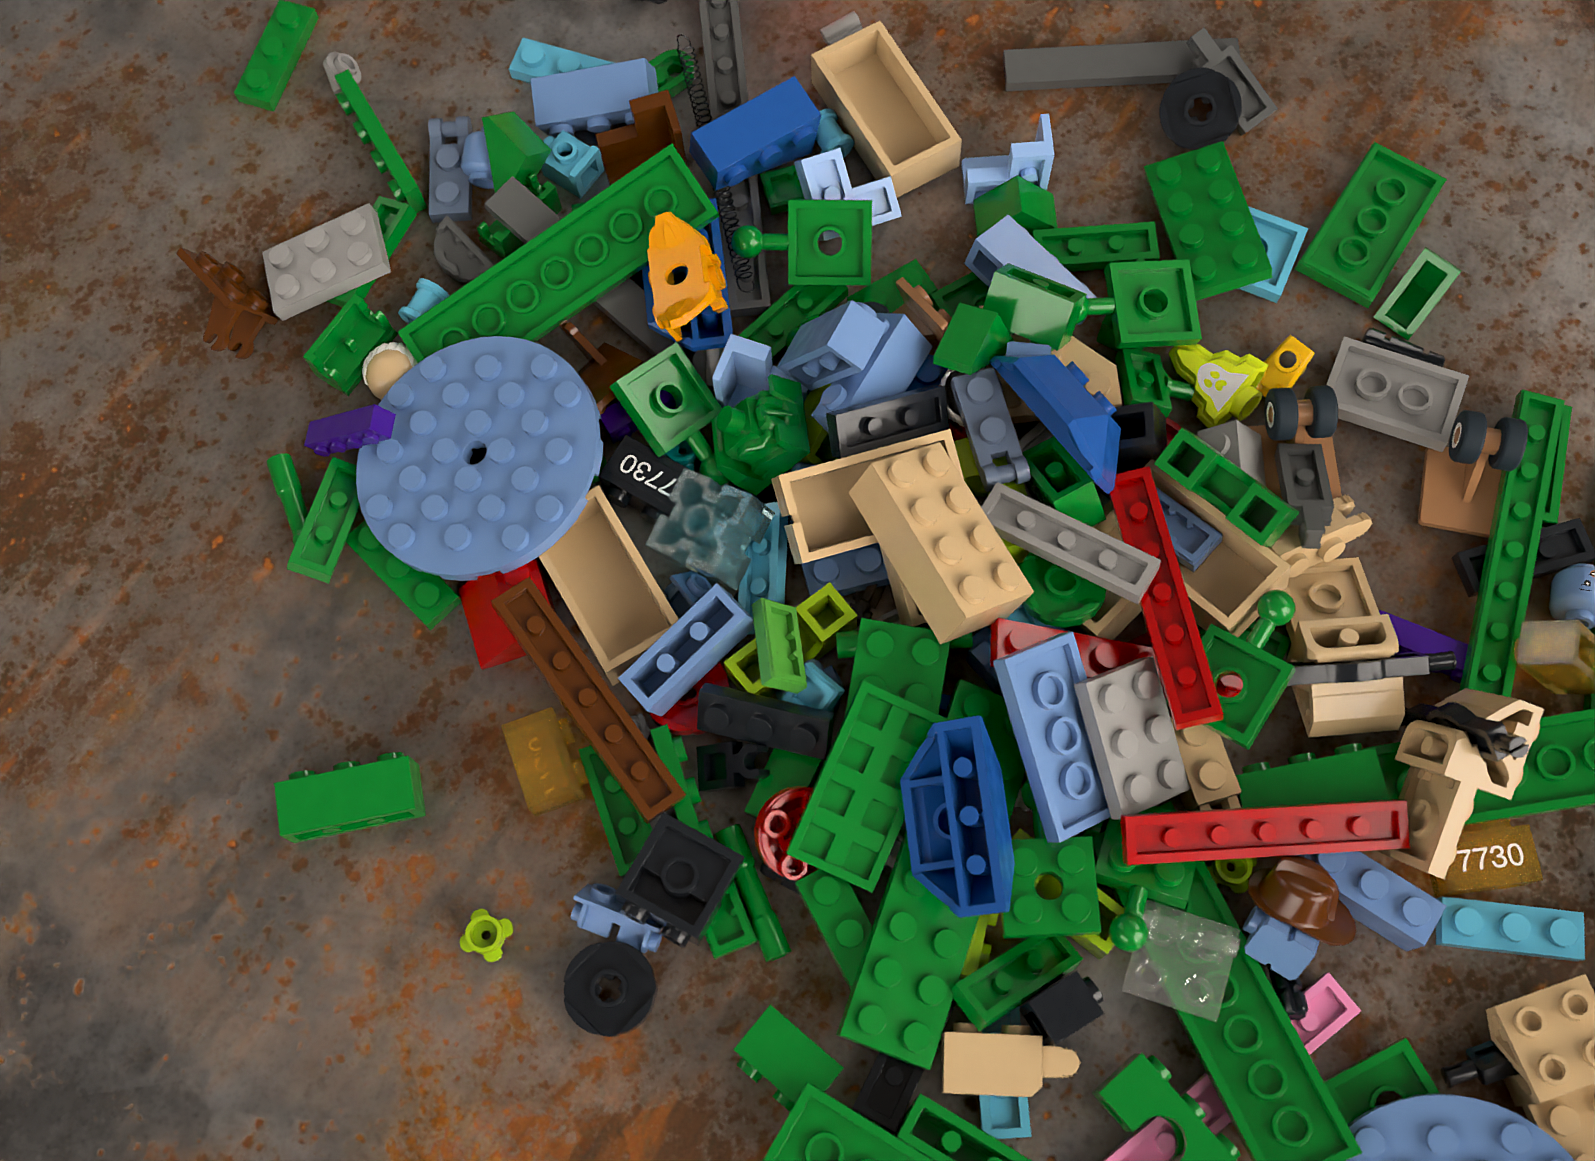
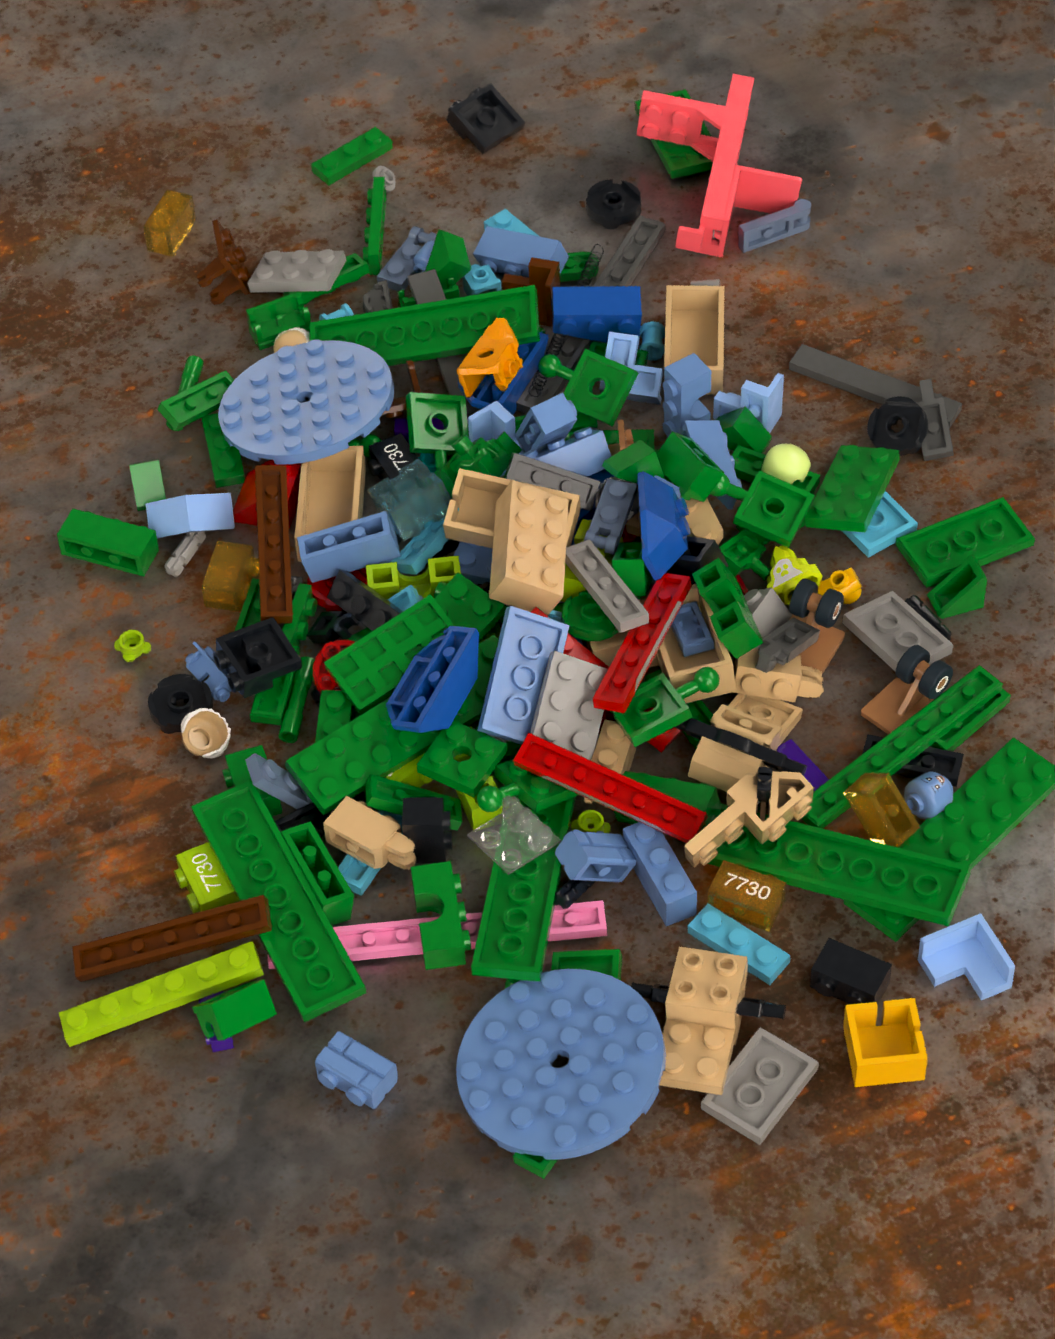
camera: 30 degrees right, 20 degrees down
dark purple piece [304,404,396,456] -> none
bright green plate [751,598,807,694] -> none
reddish brown piece [1248,856,1356,946] -> none
none -> slope [129,459,166,511]
none -> clear yellow brick [143,190,196,257]
none -> light blue panel [145,493,235,539]
none -> light grey axle [164,531,206,577]
none -> tan hair [181,708,231,759]
none -> sand blue plate [245,753,312,810]
none -> medium blue arch [662,353,711,437]
none -> yellowish green hair [761,443,811,484]

